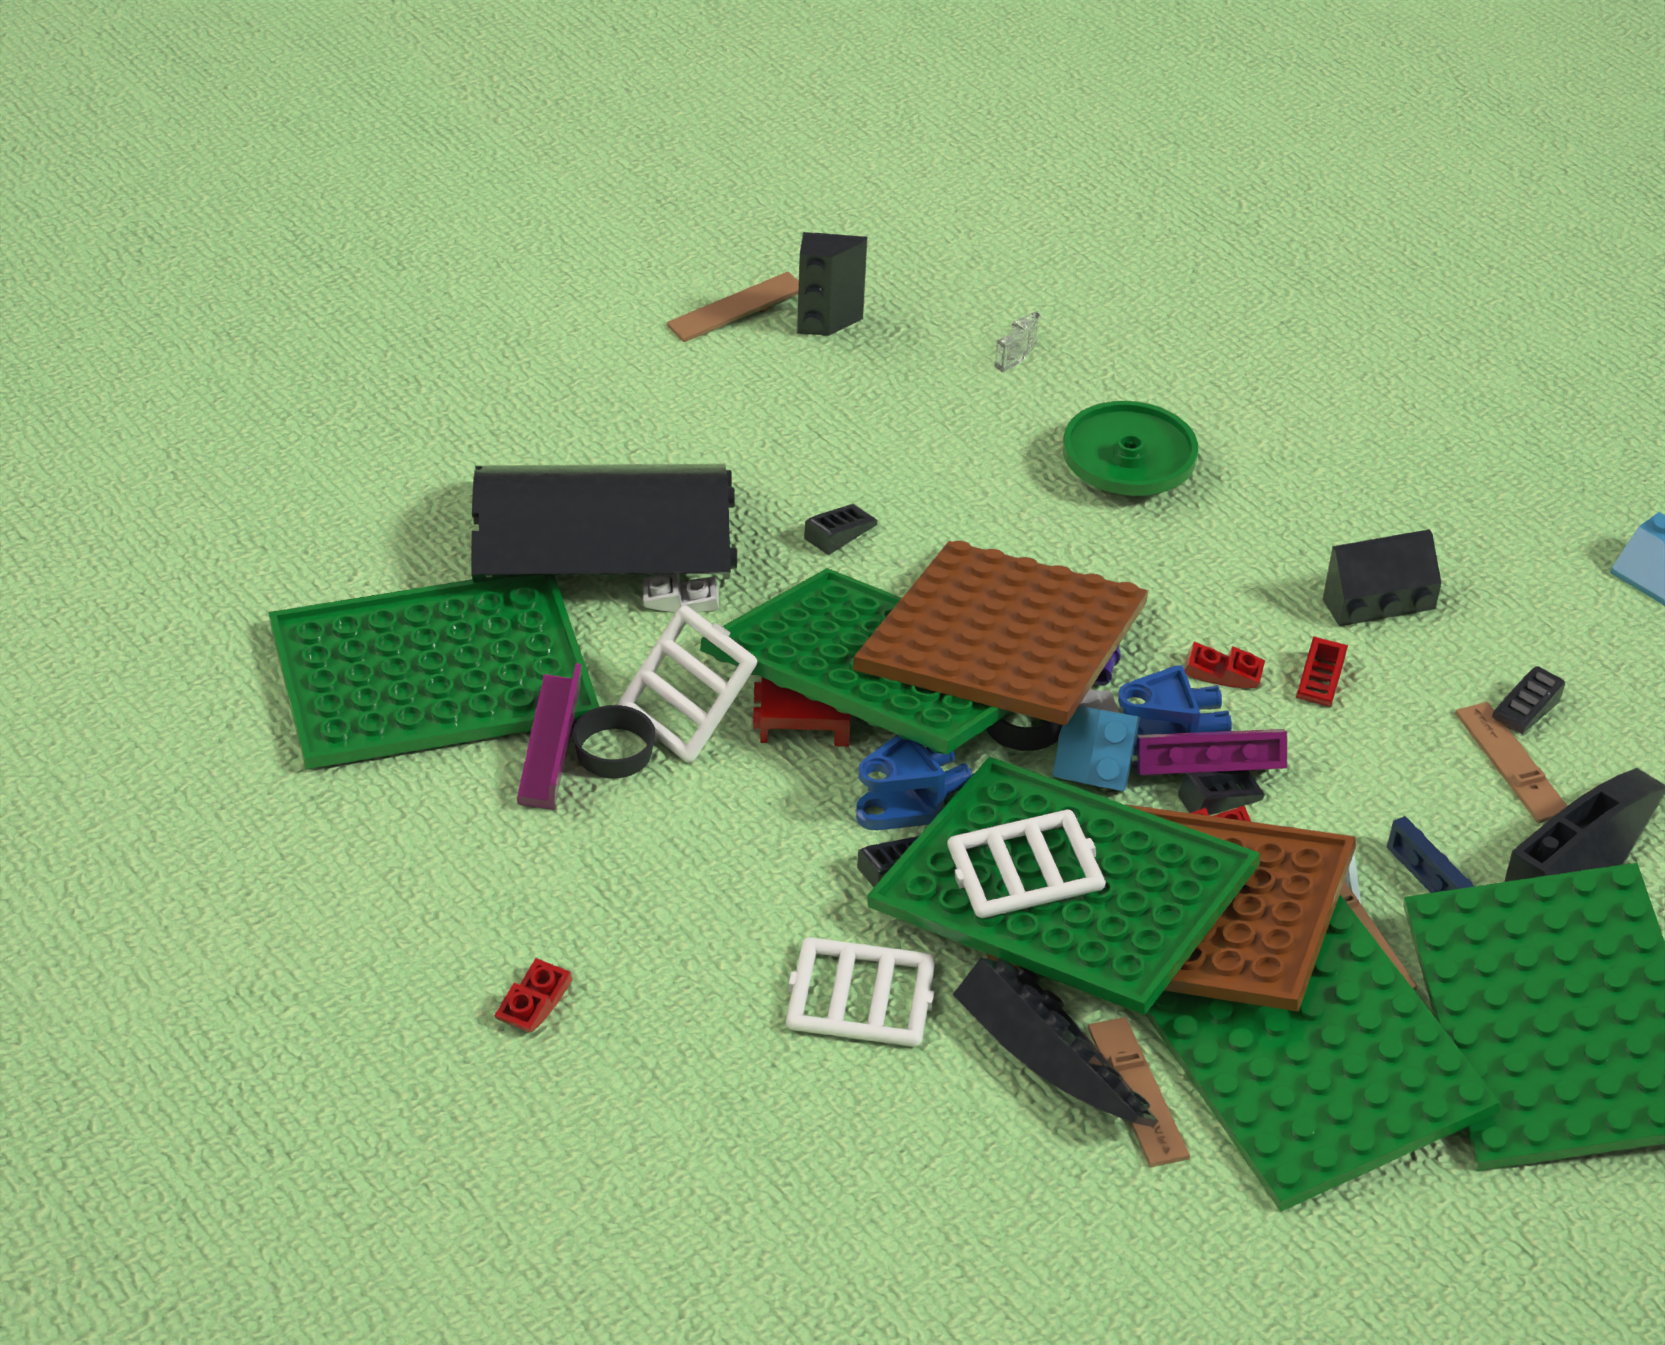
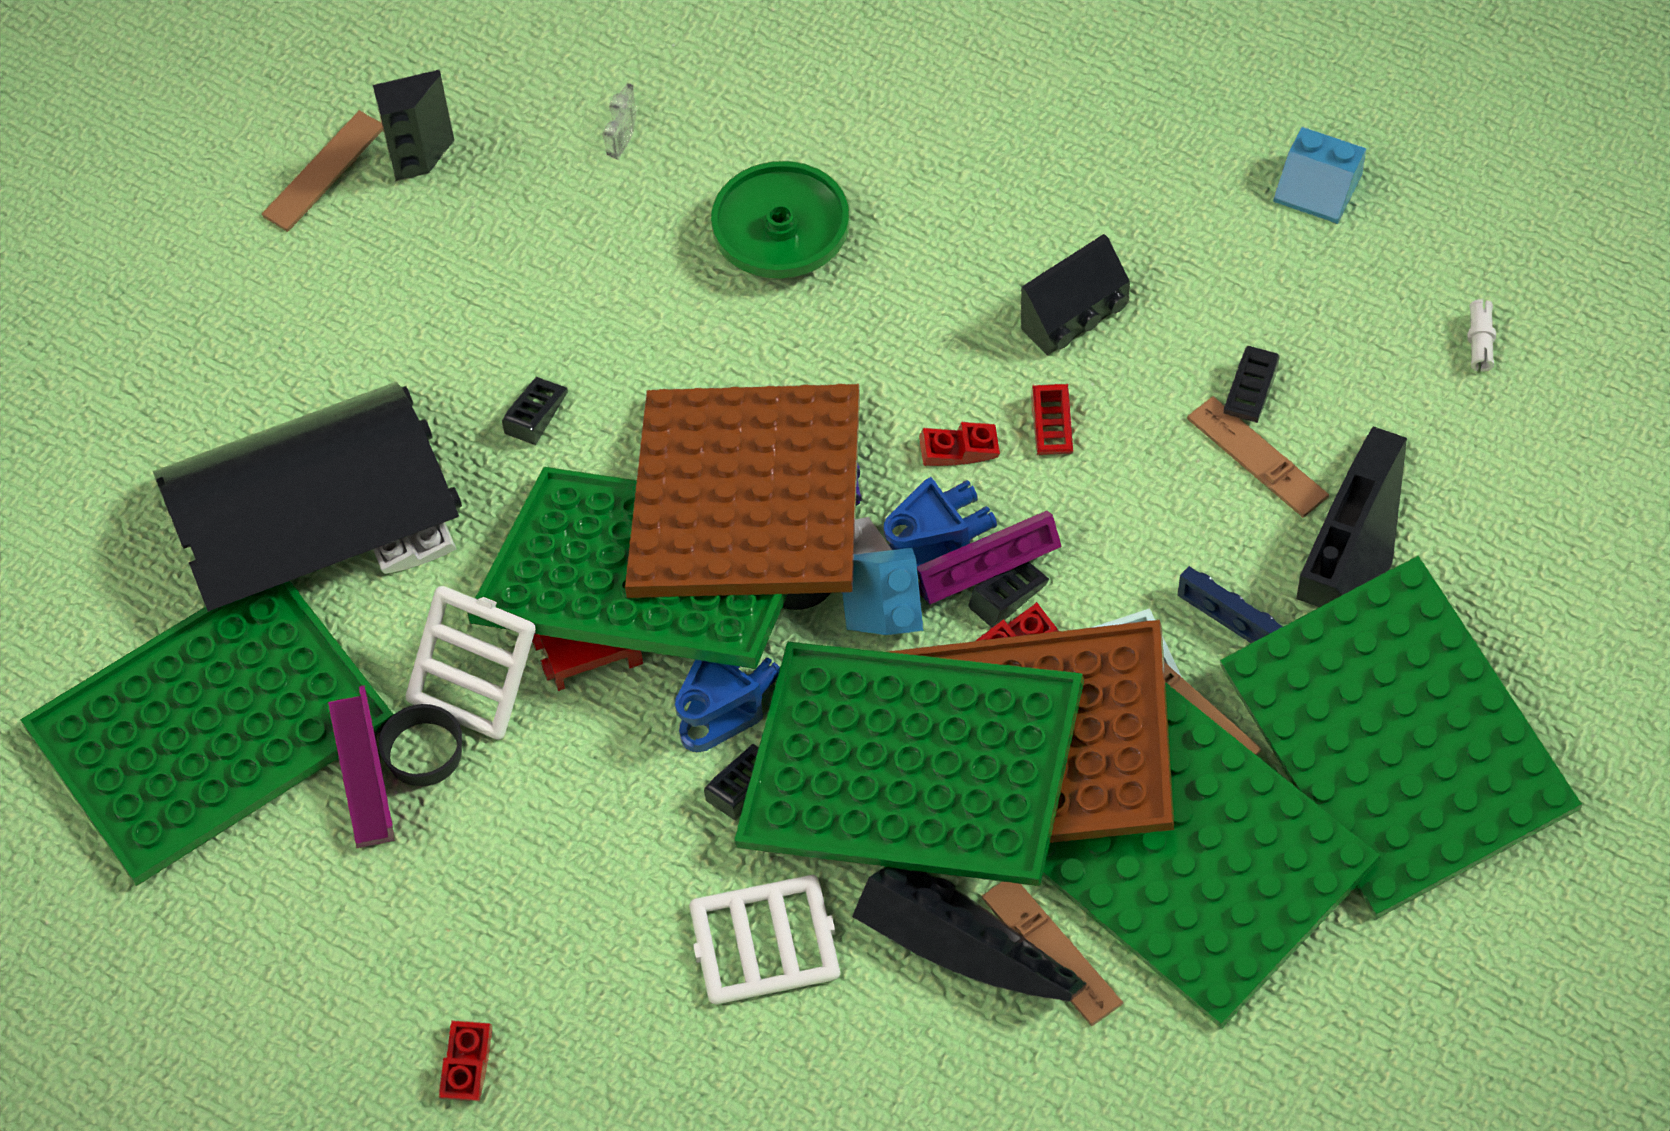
camera: 15 degrees left, 15 degrees up
white bar [947,810,1105,918] -> none

